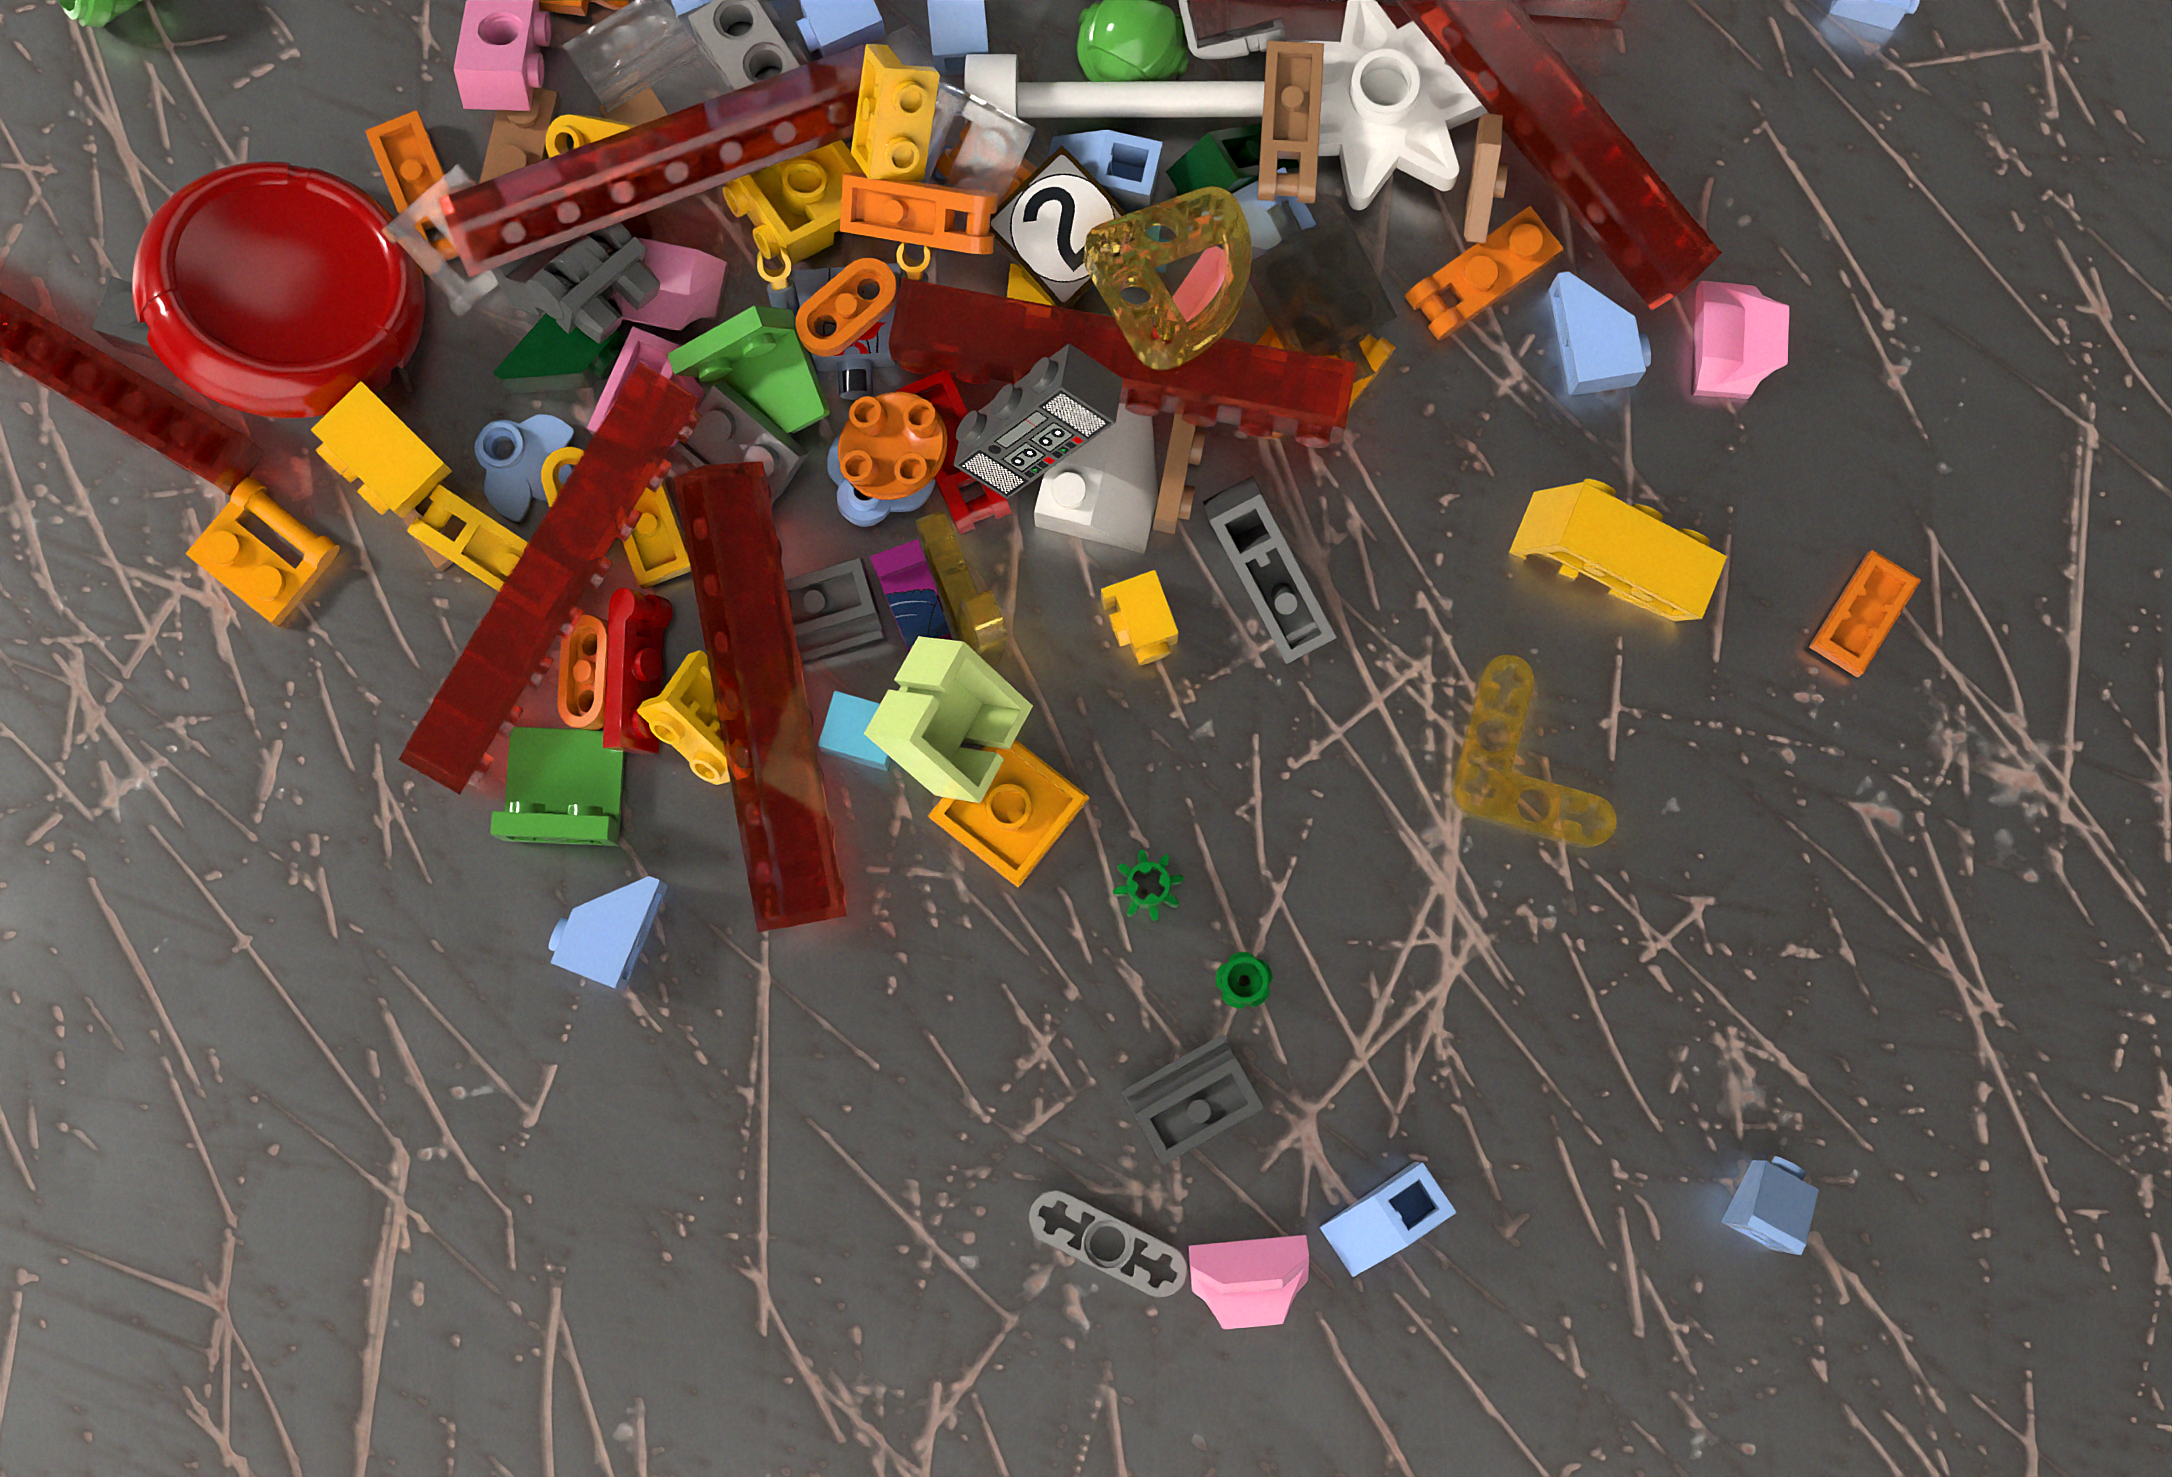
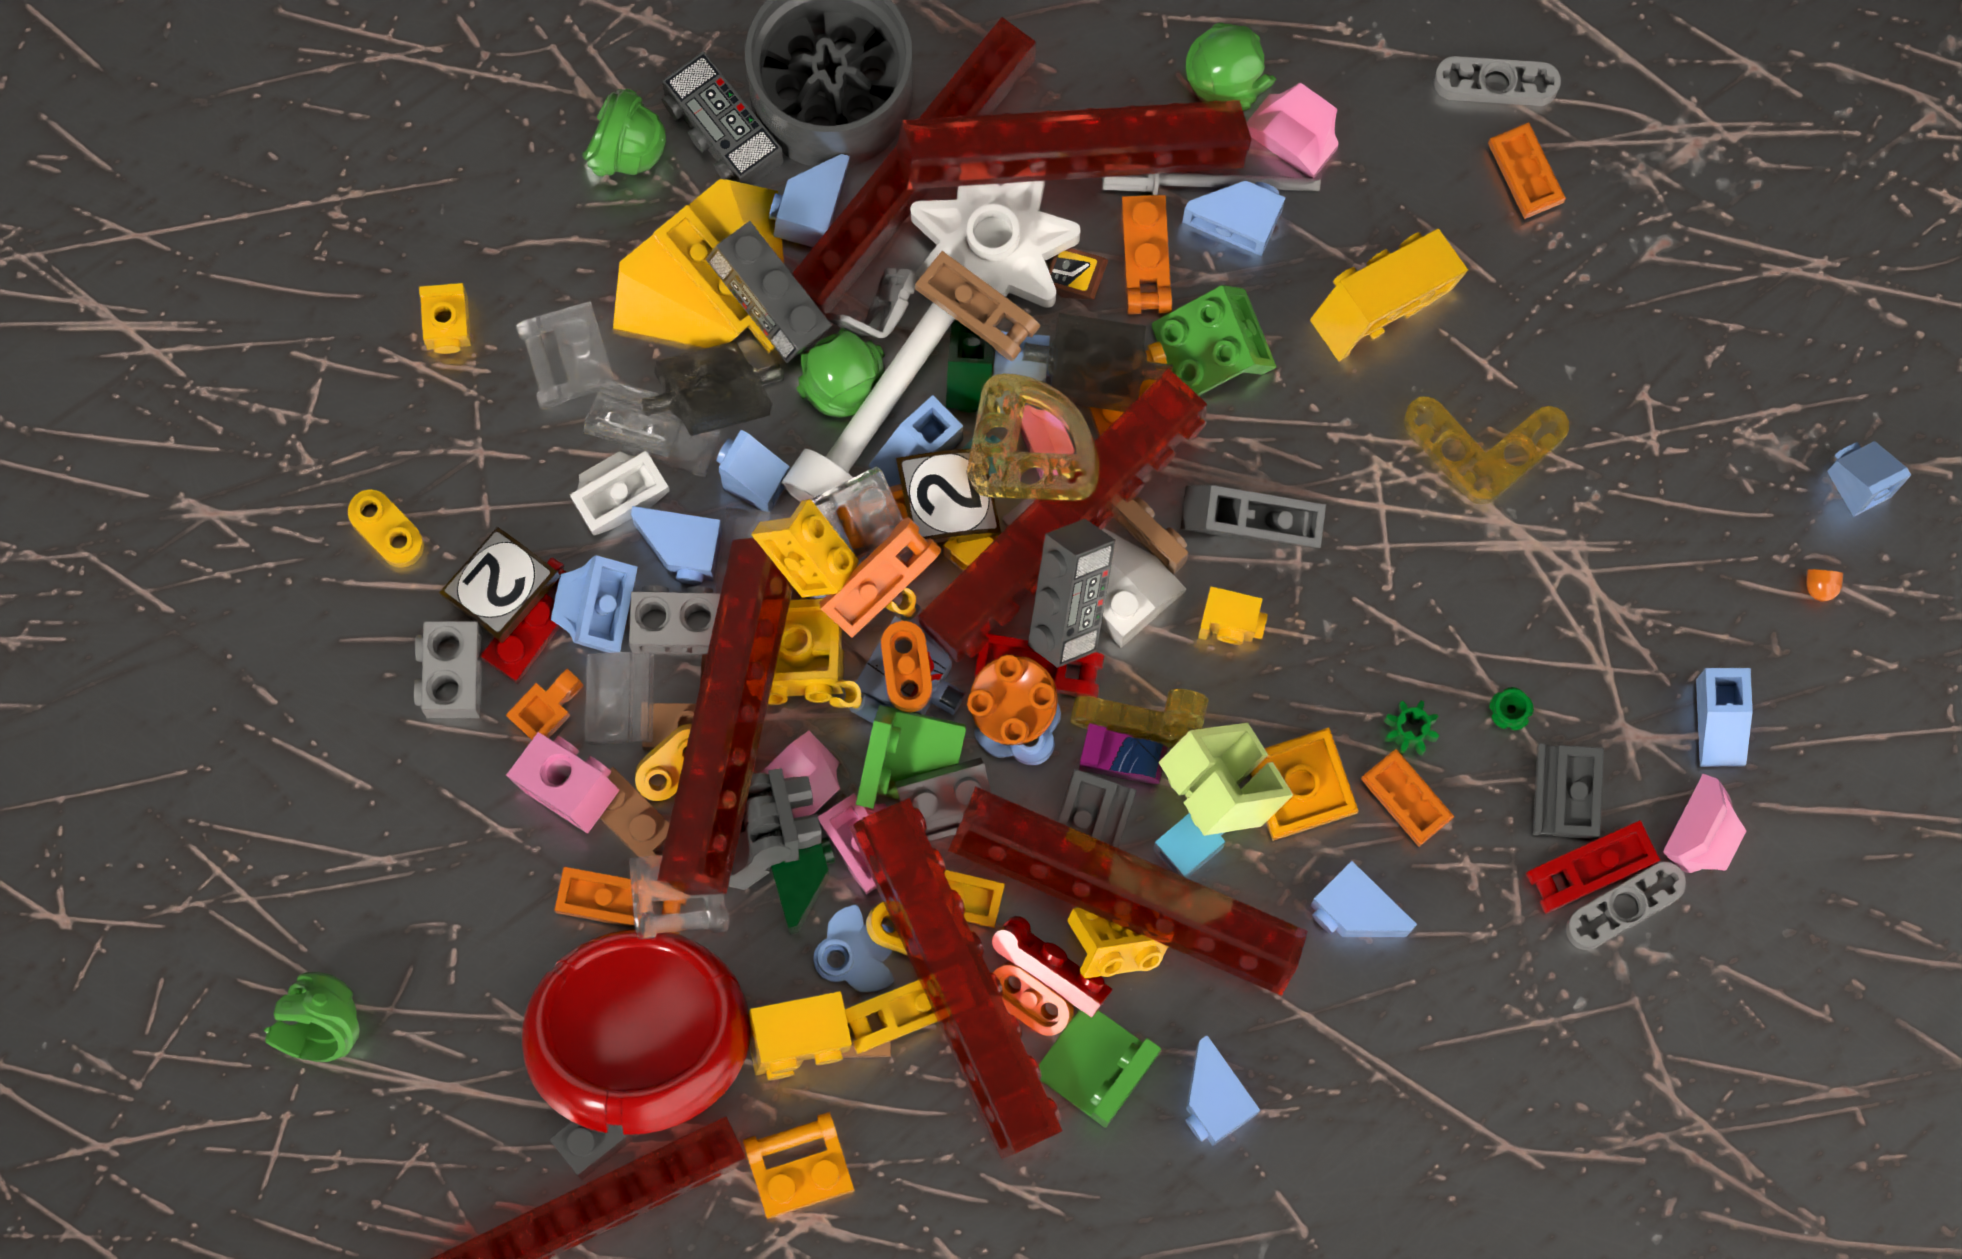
camera: 60 degrees left, 5 degrees down
medium nougat plate [1464,114,1508,243] -> none
none -> slope [1048,248,1108,300]
none -> light grey piece [1102,161,1321,195]
none -> bright green bracket [1152,285,1277,401]
none -> bright green helmet [1186,22,1276,111]
none -> light blue slope [1310,861,1417,937]
none -> orange plate [1361,749,1455,847]
none -> light grey beam [1434,56,1561,106]
none -> red plate [1526,820,1660,914]
none -> orange hinge [1806,569,1843,601]

